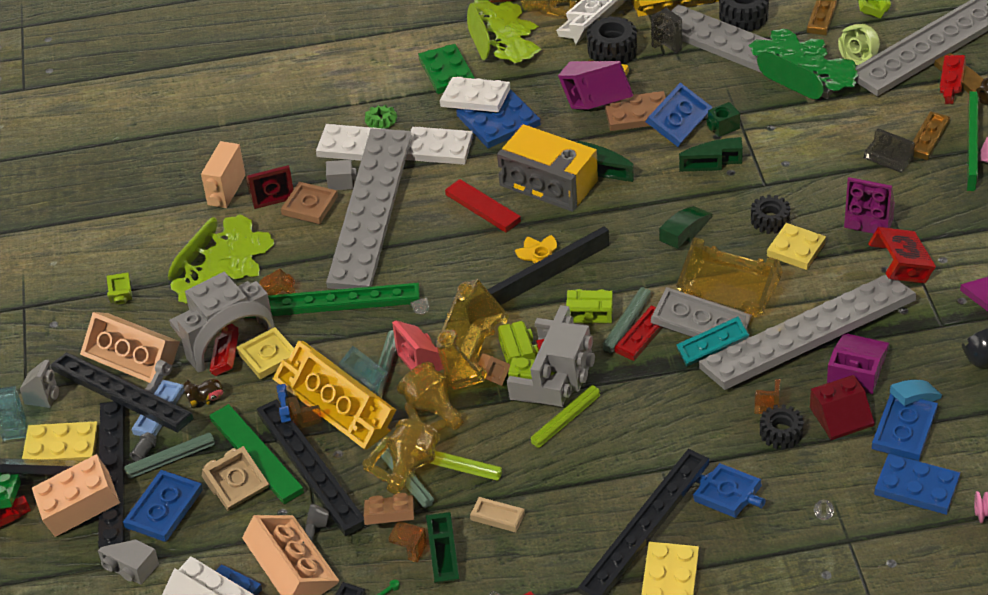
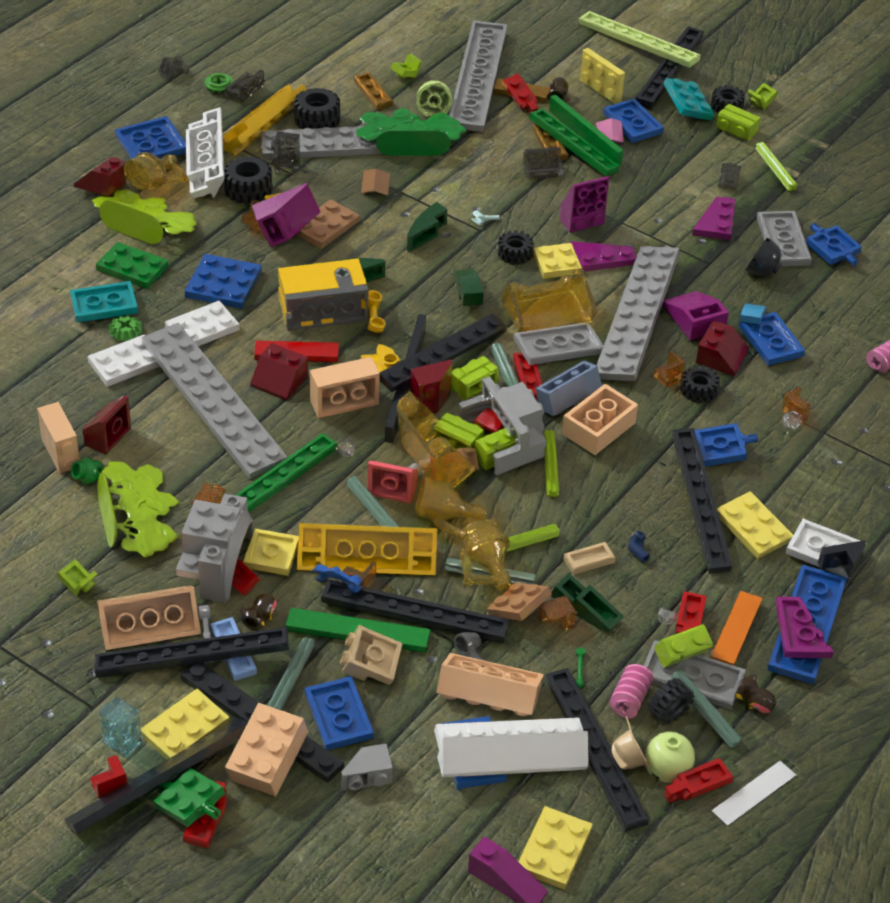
camera: 50 degrees left, 0 degrees up
light grey slope [20,360,59,408] -> none
dark grey pin [129,432,157,461] -> none
medium nougat plate [281,182,338,224] -> none
light grey brick [326,160,357,190] -> none
clear light blue slope [338,346,388,391] -> none
white plate [440,77,511,112] -> none
blue plate [645,83,713,147] -> none
teal tile [676,316,749,366] -> none
dark green brick [707,102,740,137] -> none
red panel [868,227,936,283] -> none
blue plate [874,453,960,515] -> none
none -> teal plate [70,281,138,322]
none -> green animal [71,457,104,485]
none -> dark red slope [250,343,308,401]
none -> light nougat brick [310,357,380,418]
none -> medium nougat panel [361,169,390,196]
none -> yellow bar [367,290,386,333]
none -> black plate [380,313,507,392]
none -> dark red slope [410,360,452,417]
none -> light aqua hand [471,210,500,226]
none -> green tile [529,108,620,177]
none -> sand blue brick [536,361,602,416]
none -> light nougat brick [562,384,638,455]
none -> magenta wing [570,241,637,272]
none -> dark blue arm [628,531,650,563]
none -> clear orange bracket [782,387,811,424]

